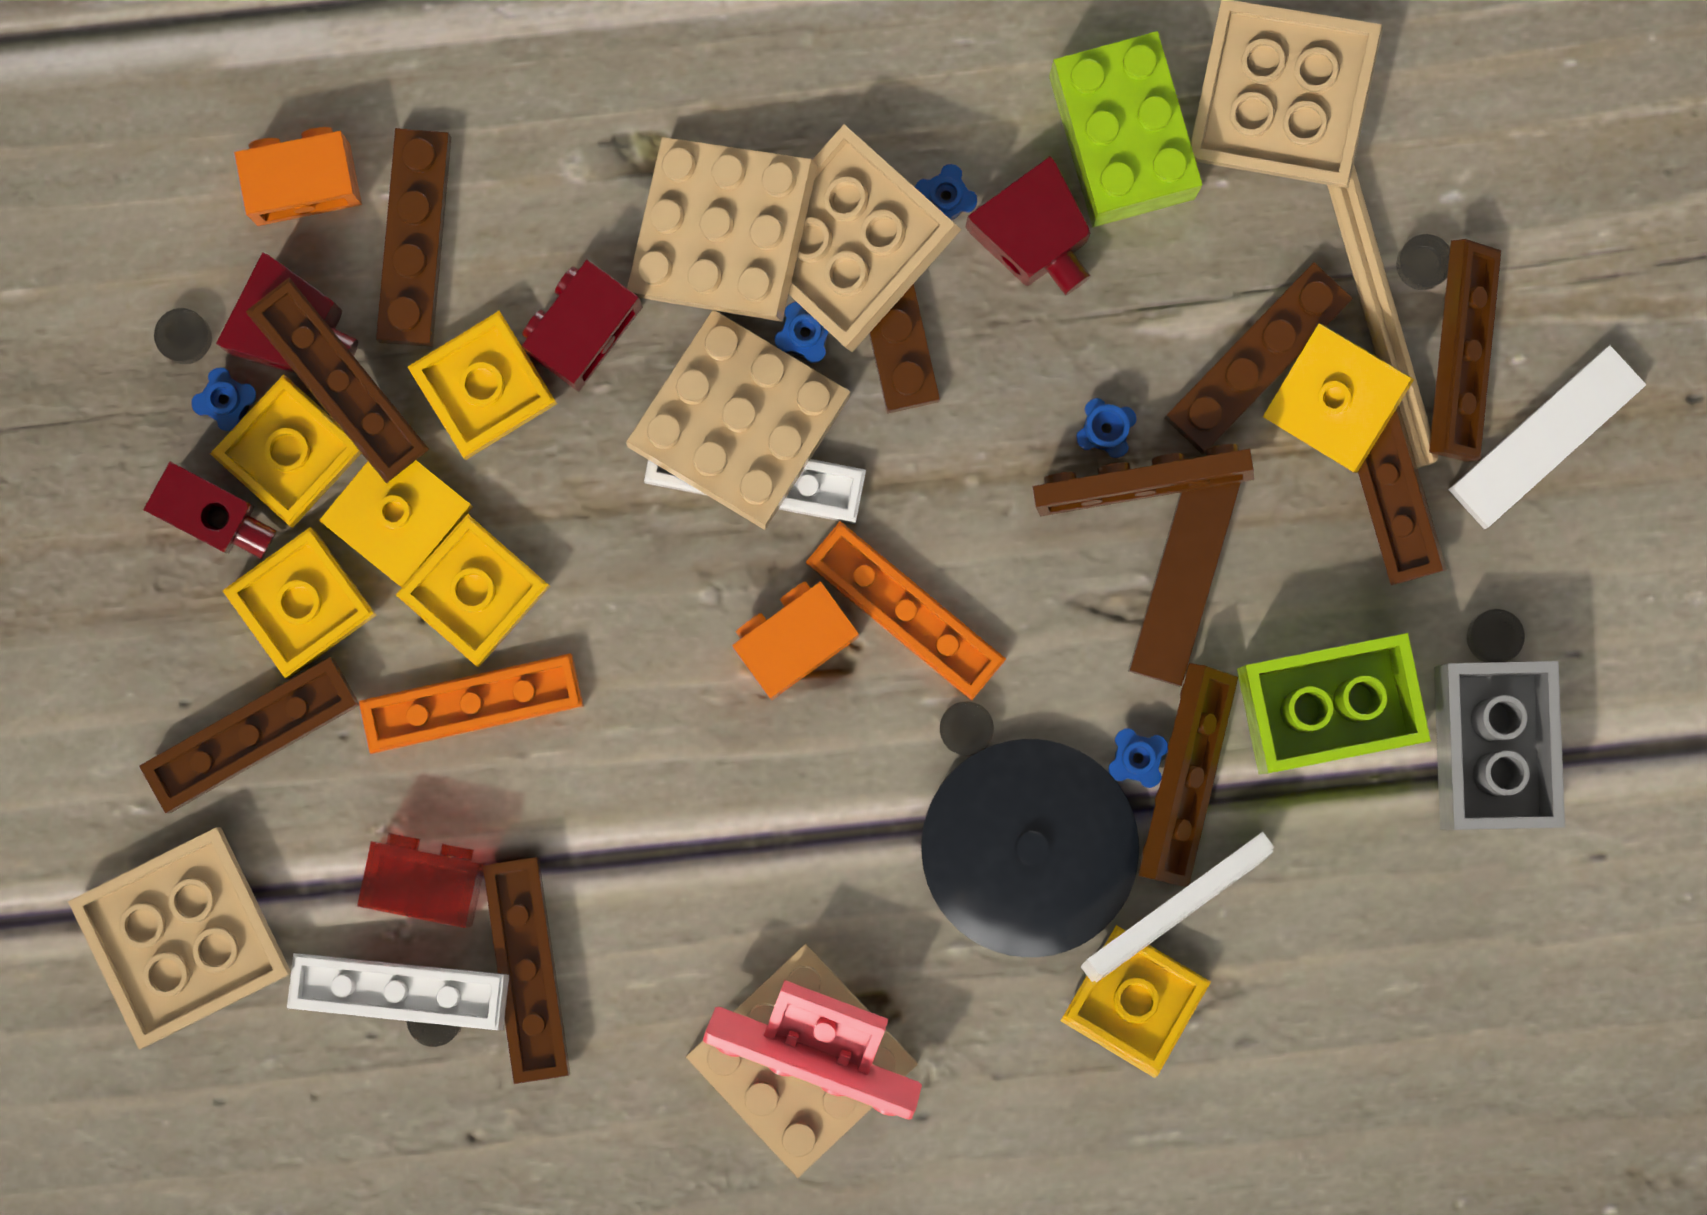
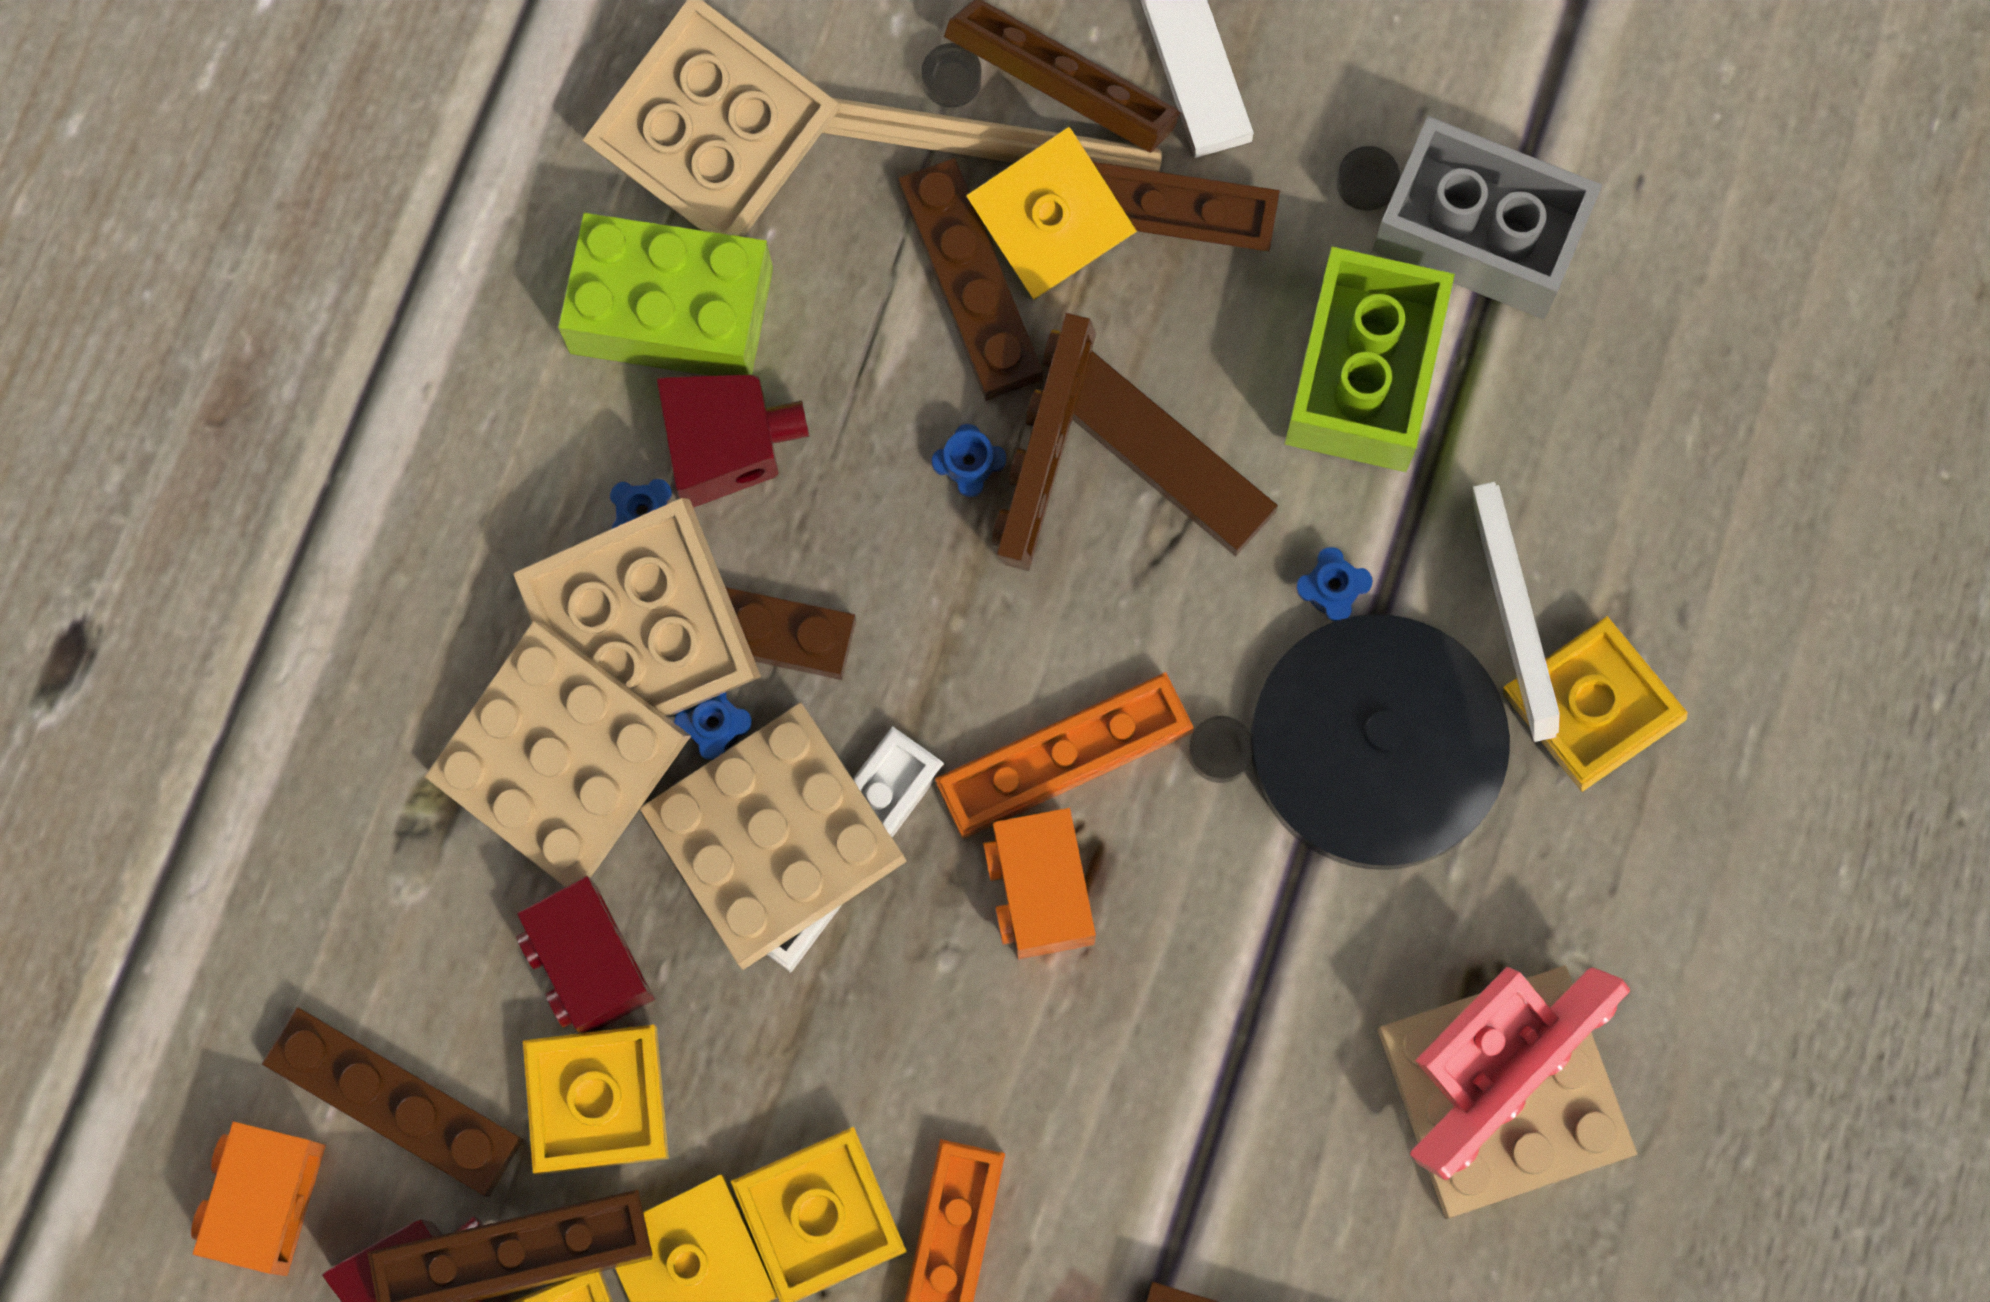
camera: 60 degrees left, 10 degrees down
reddish brown plate [1138,663,1238,887] -> none

